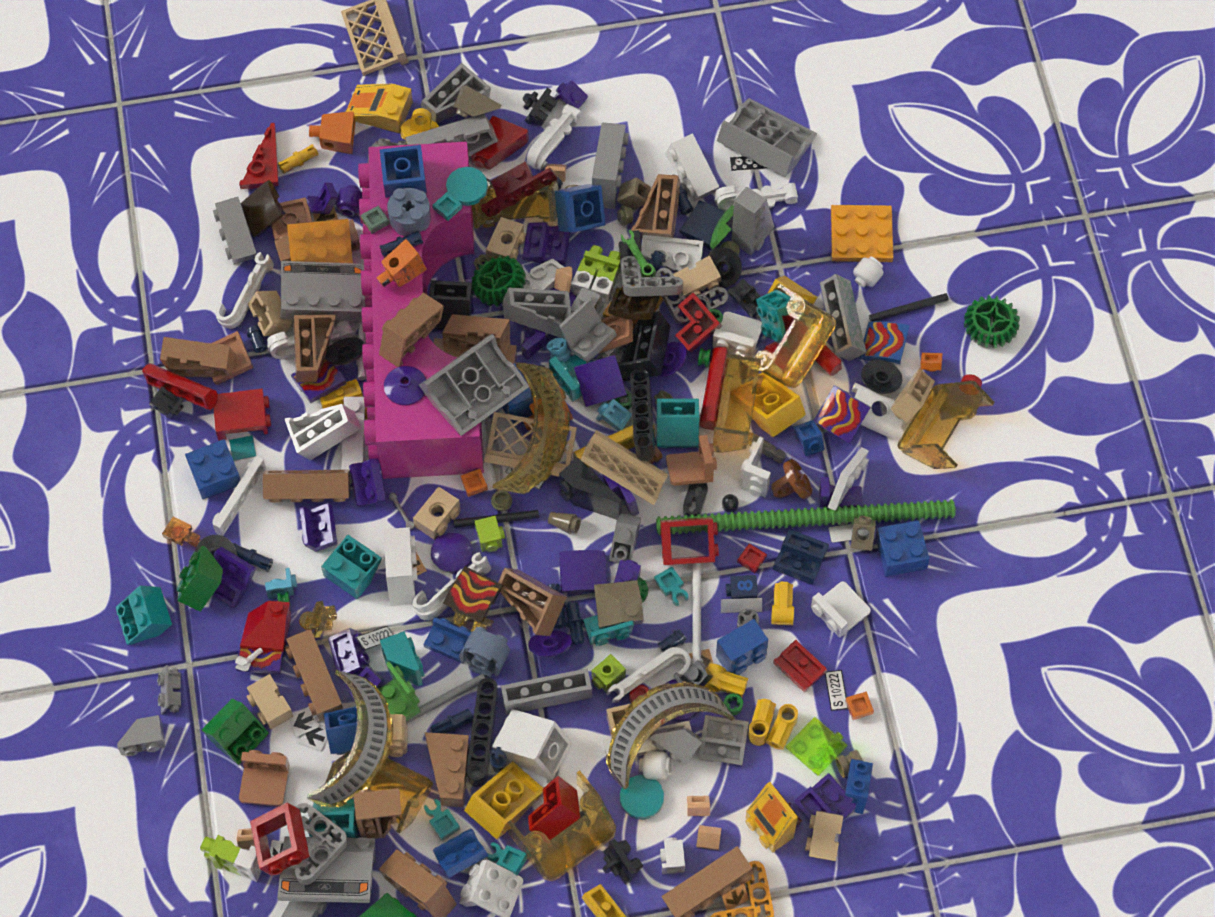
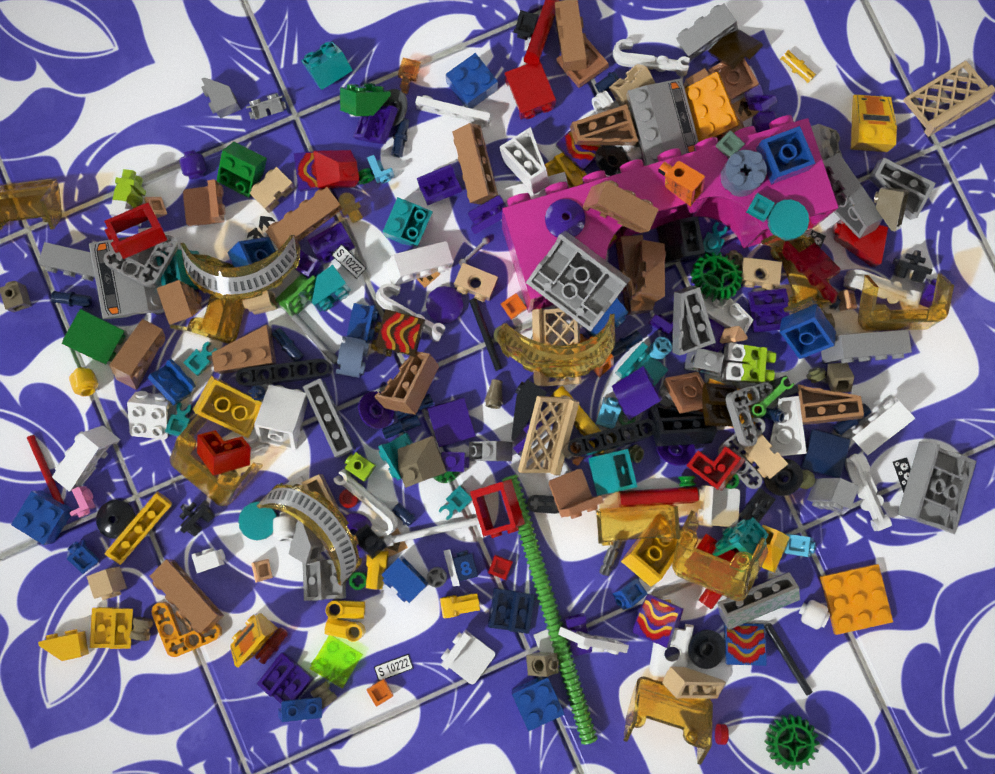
camera: 75 degrees right, 20 degrees up
teal sticker [229,435,256,461] -> none
white hand [235,648,263,671] -> none
red wing [239,123,279,189] -> none
orange torso [309,111,356,154] -> none
dark blue pin [379,231,423,258] -> none
yellow tile [401,108,439,143] -> none
lime brick [475,516,505,552] -> none
light grey bracket [559,299,617,363] -> none
light nougat slope [696,825,721,850] -> none
bright green slope [710,205,734,249] -> none
black hinge [722,494,739,513] -> none
white bracket [740,437,771,498] -> none
dark orange tile [771,459,813,499] -> none
red plate [773,640,827,693] -> none
tan brick [805,810,843,861] -> none
orange plate [921,352,943,372] -> none
none -> dark purple head [179,150,207,179]
none -> teal plate [703,222,728,256]
none -> medium azure bracket [784,534,816,557]
none -> clear yellow windscreen [858,273,954,331]

